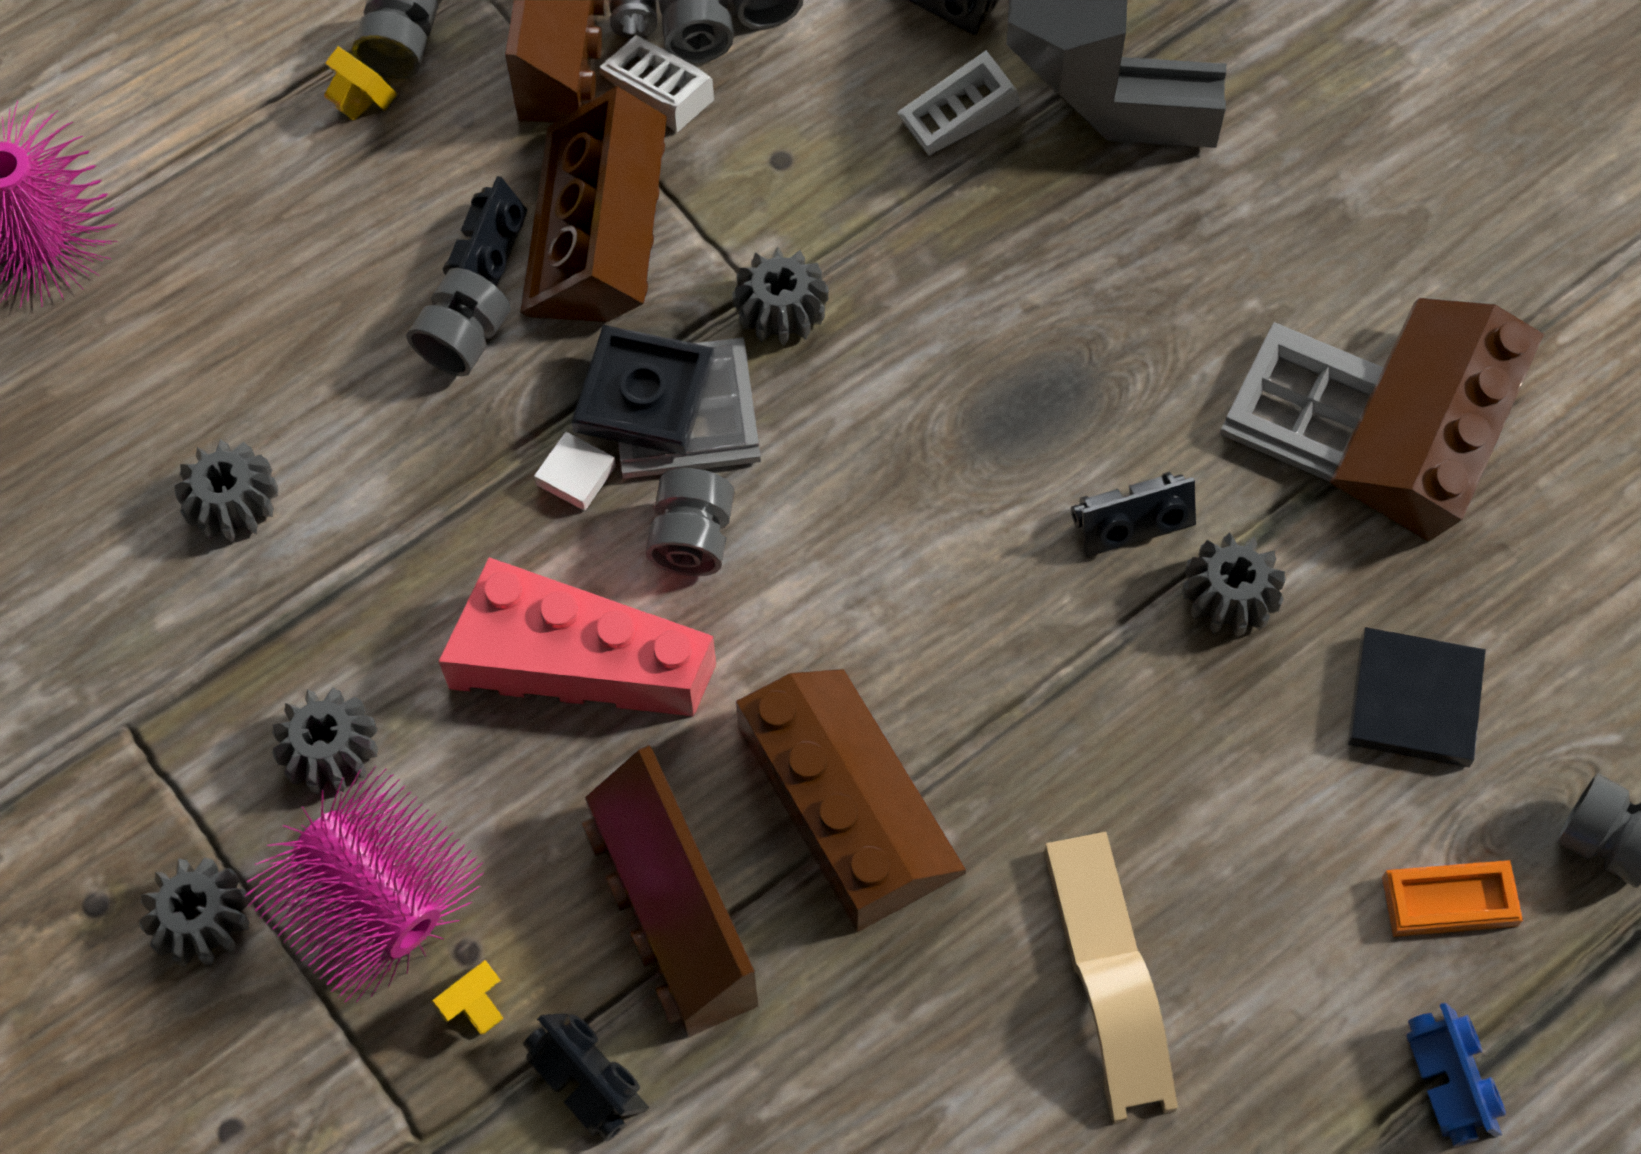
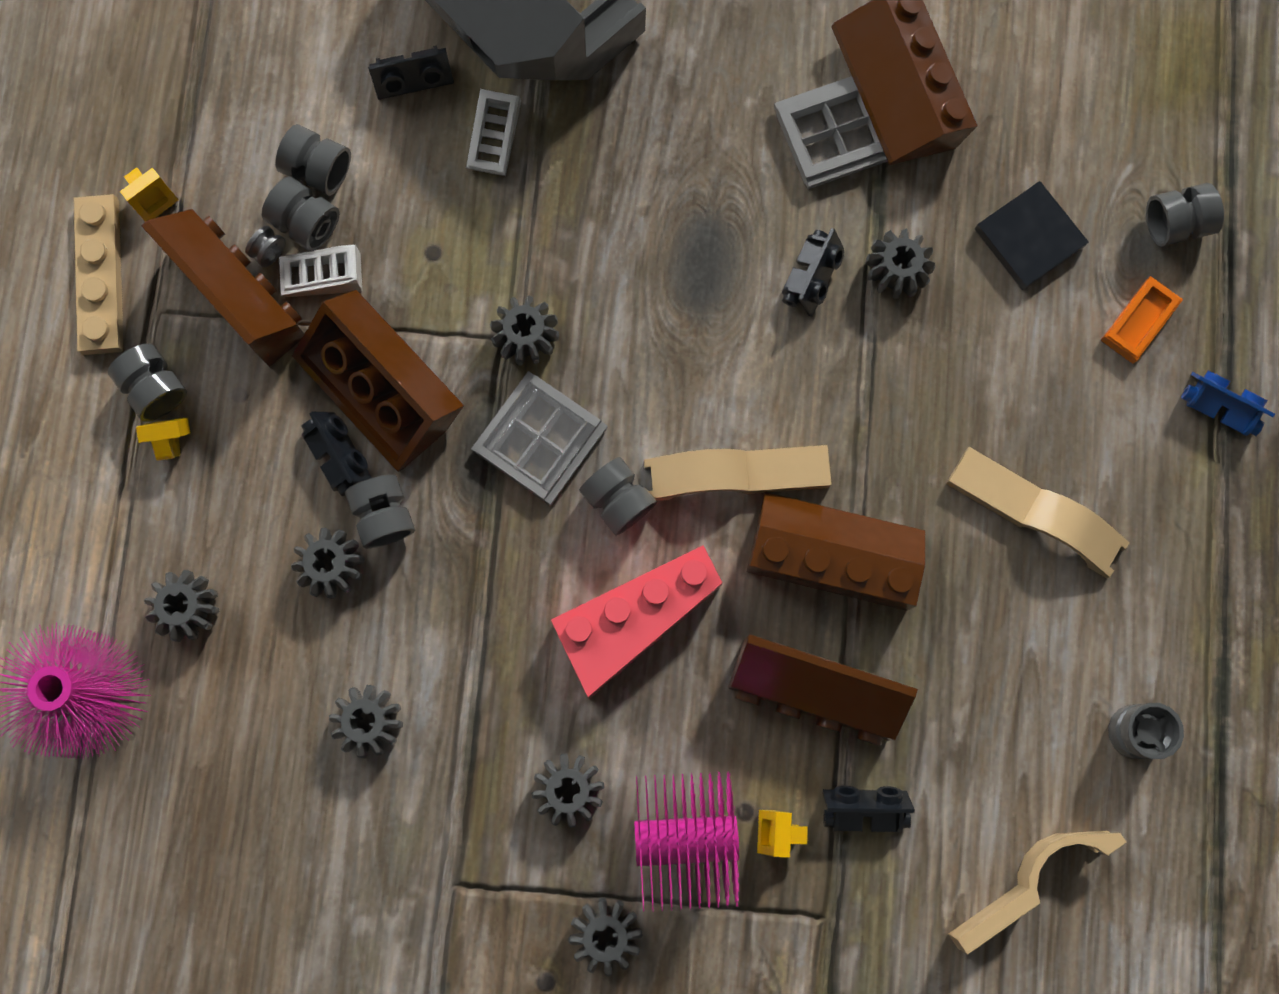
camera: 50 degrees left, 15 degrees up
white tile [534,432,616,511] -> none
black tile [572,325,715,456] -> none
none -> dark grey gear [144,570,220,642]
none -> dark grey gear [291,527,365,599]
none -> tan piece [644,445,832,501]

